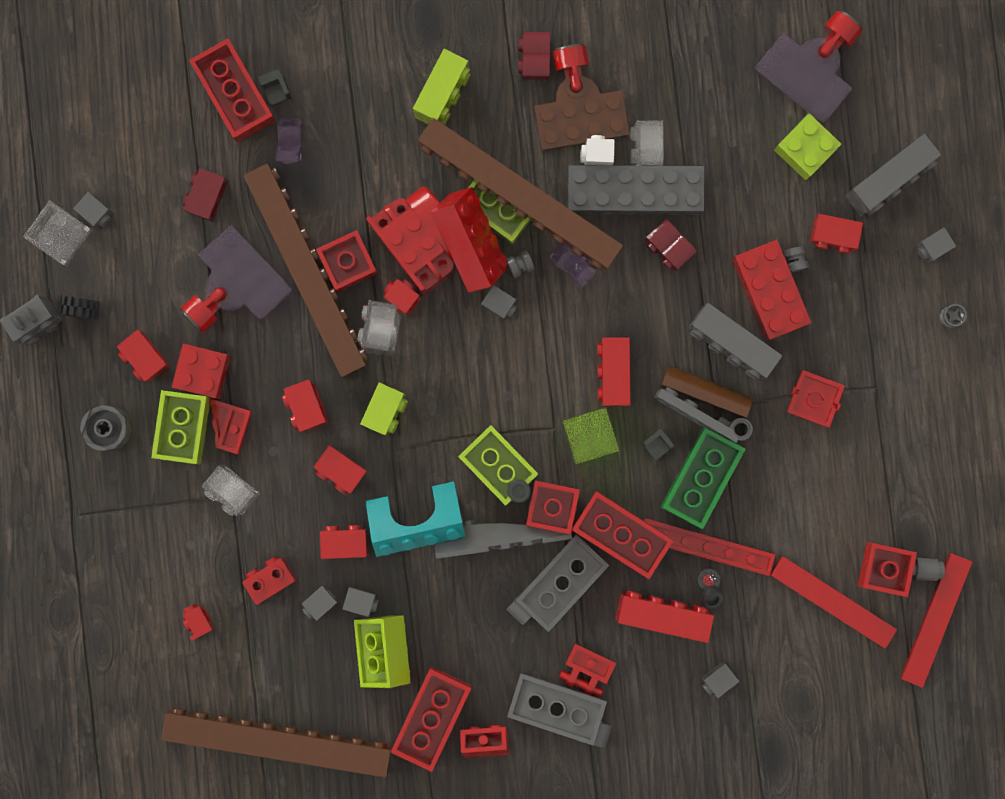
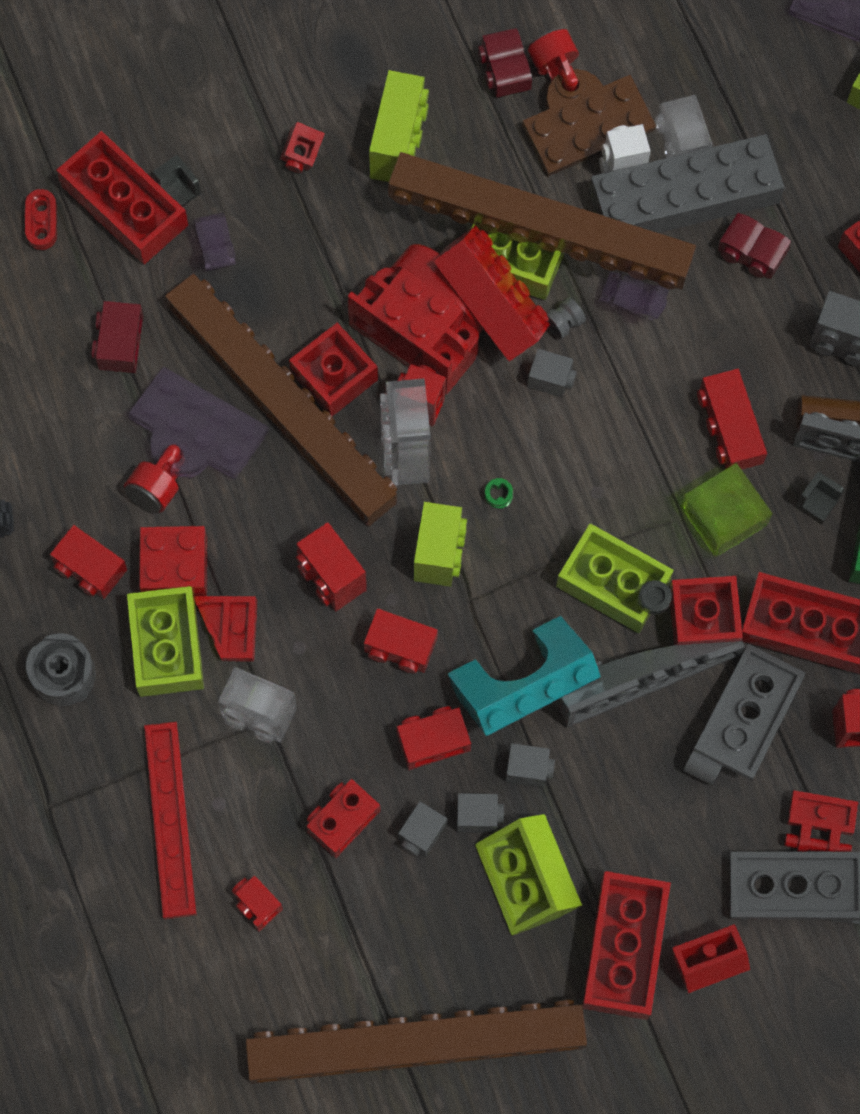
camera: 15 degrees left, 15 degrees down
none -> red plate [25,189,57,250]
none -> red tile [144,722,197,920]
none -> red brick [280,122,325,173]
none -> green bush [485,478,513,509]
none -> dark grey brick [506,743,555,787]

